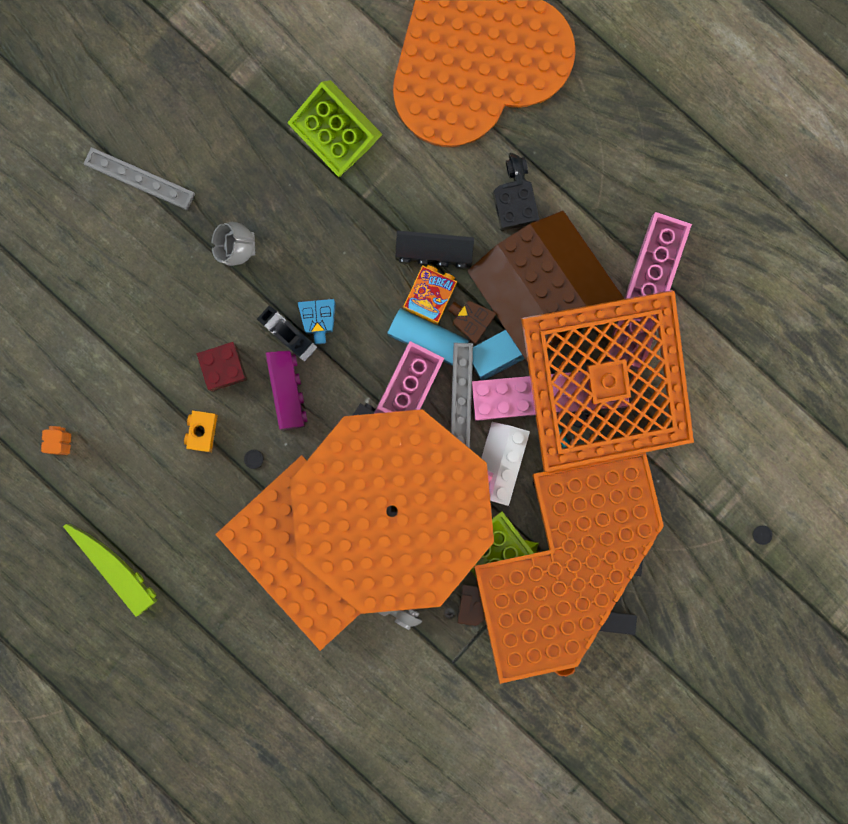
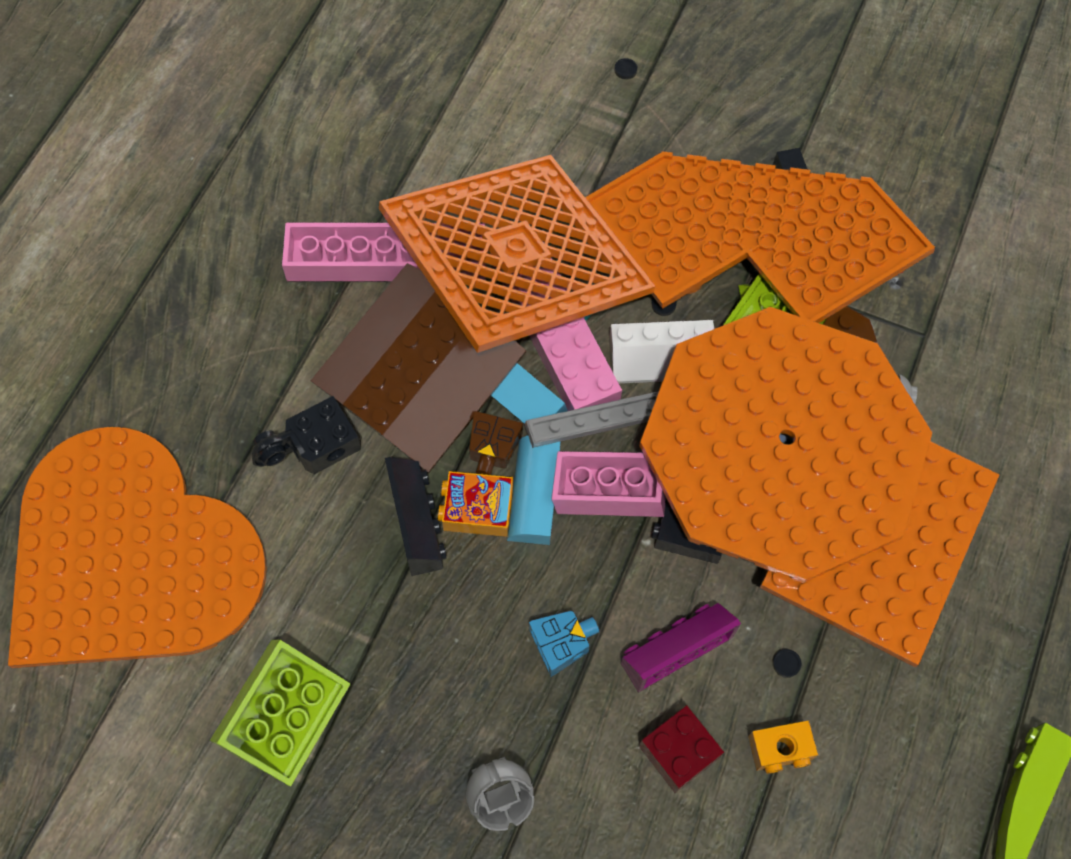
camera: 110 degrees left, 20 degrees down
black arch [257,305,317,362] -> none

